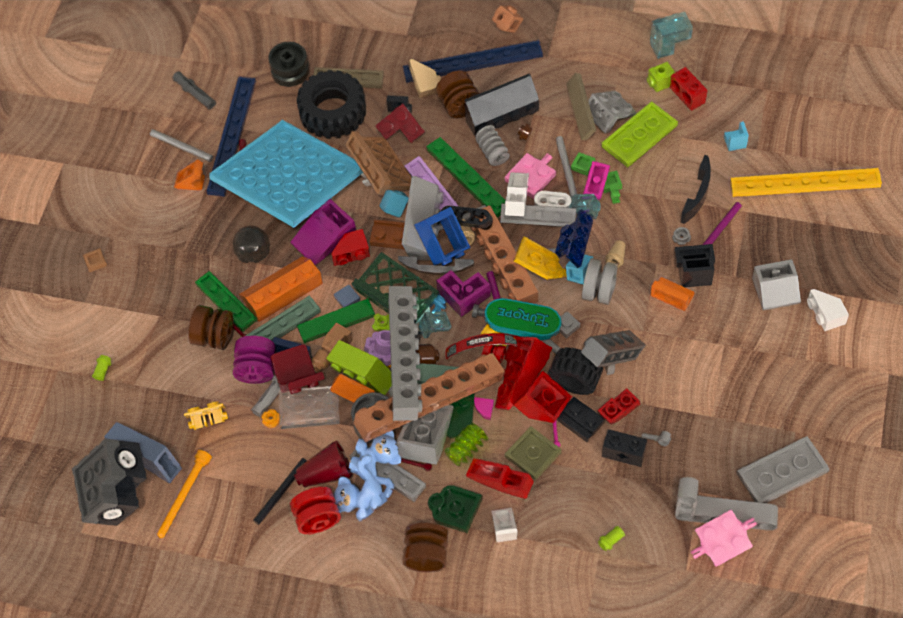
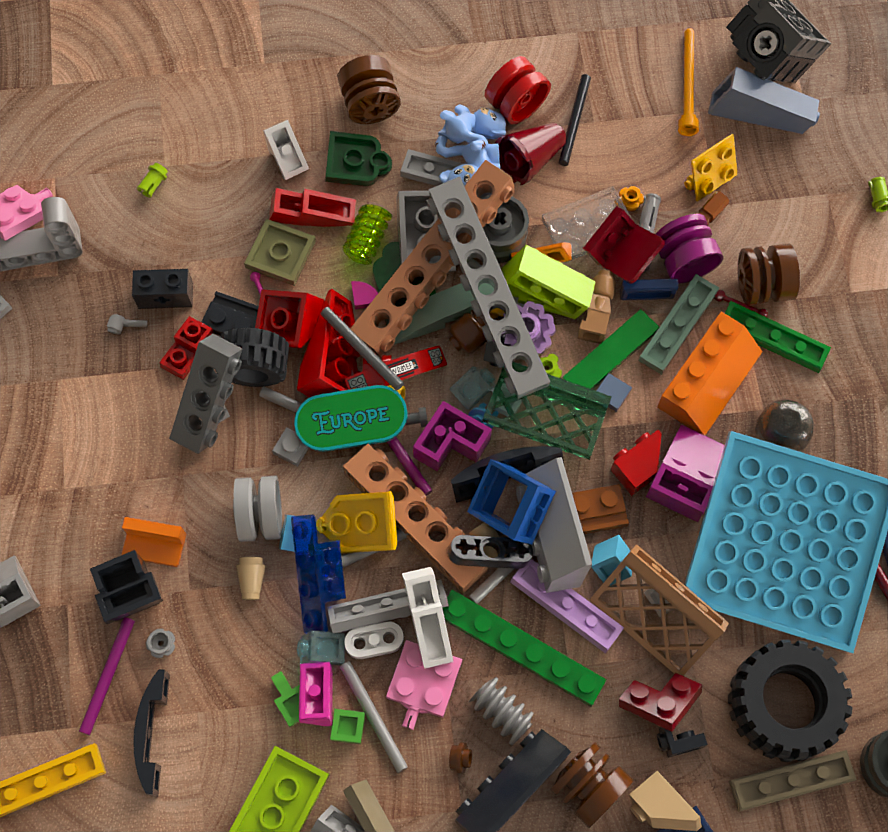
camera: 155 degrees right, 10 degrees up
none -> dark grey bar [321,307,404,391]
none -> dark orange bar [695,191,729,226]

